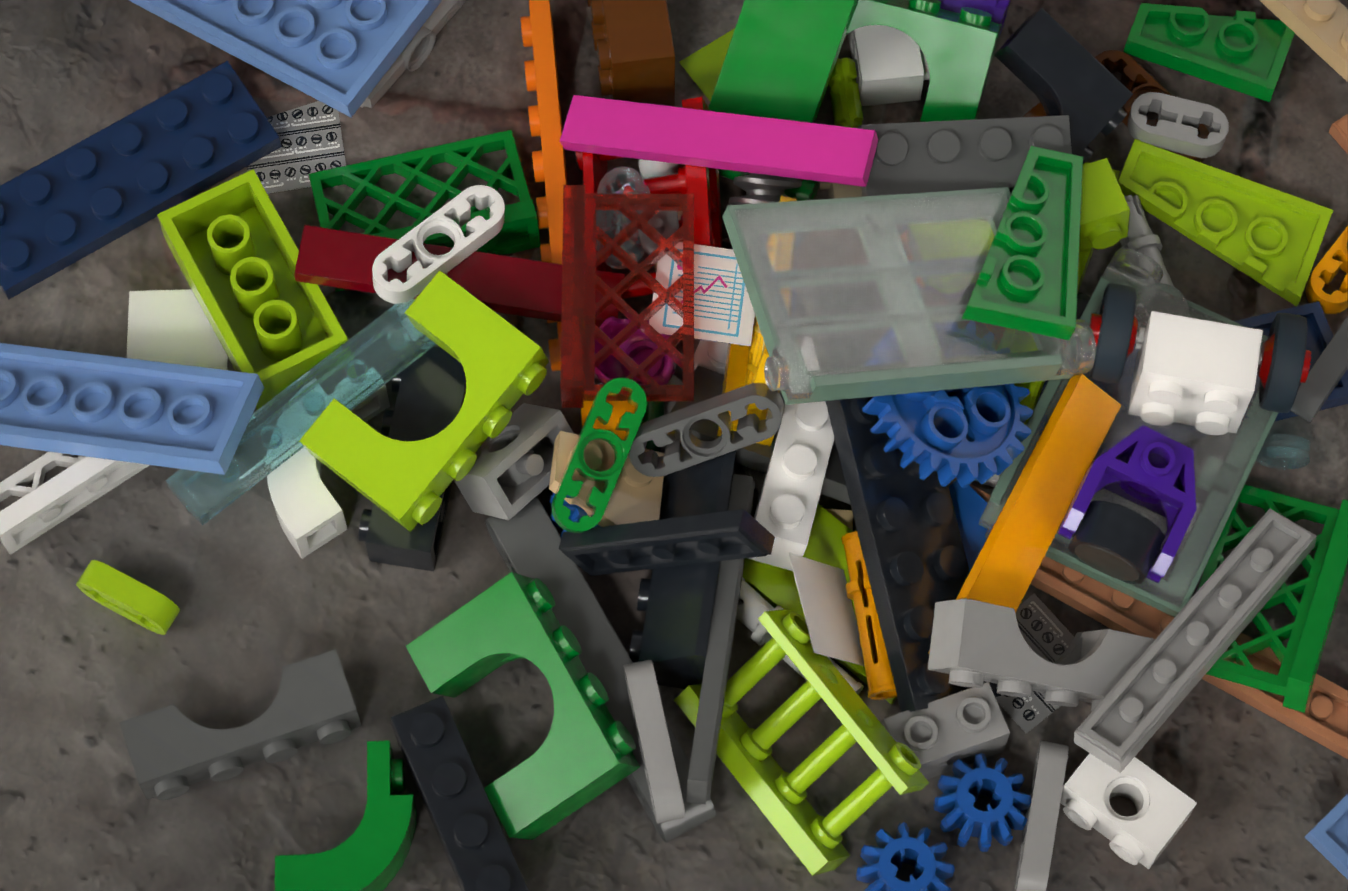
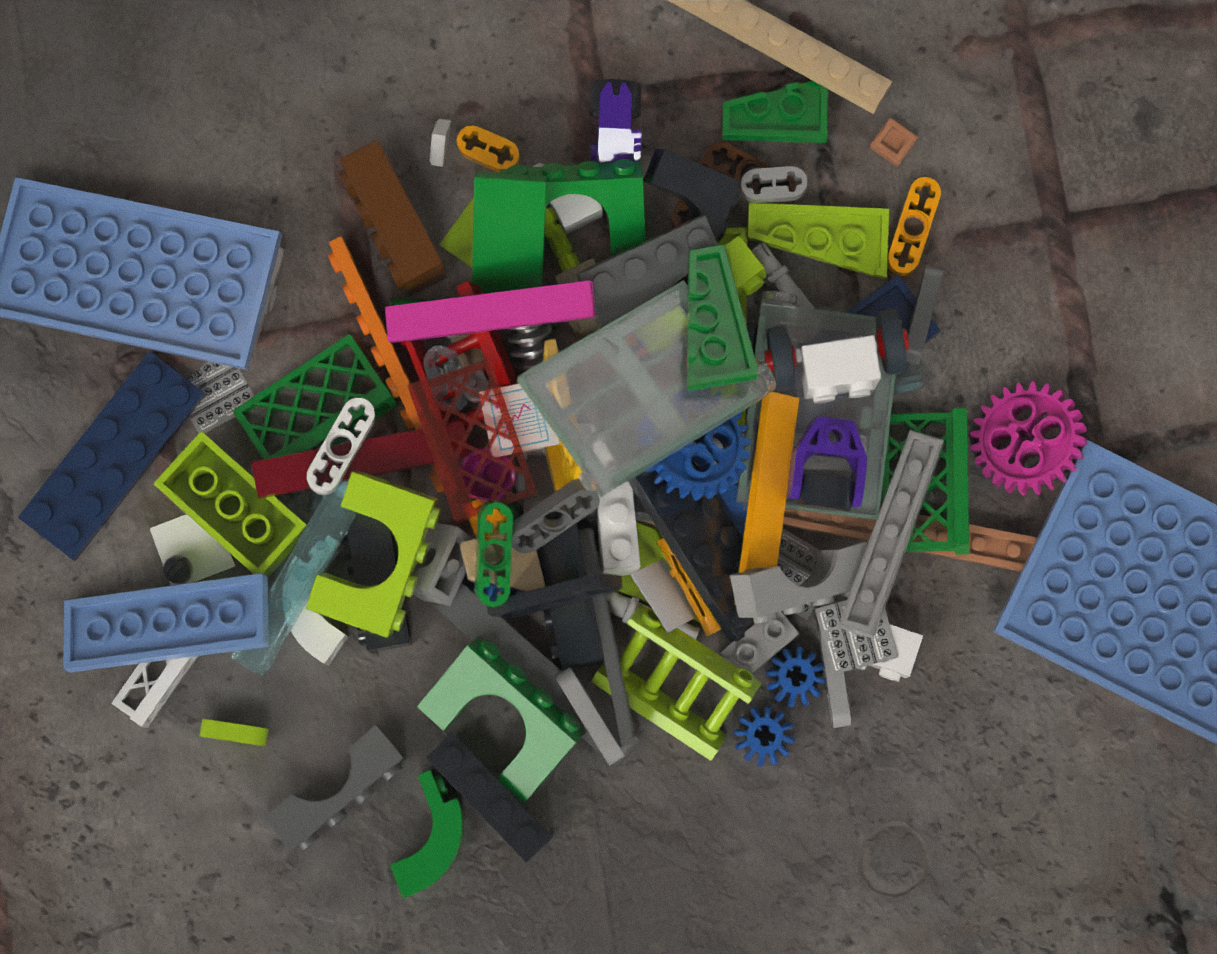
camera: 15 degrees left, 15 degrees up
none -> black hinge [163,555,193,584]
none -> light grey sticker [815,600,899,675]

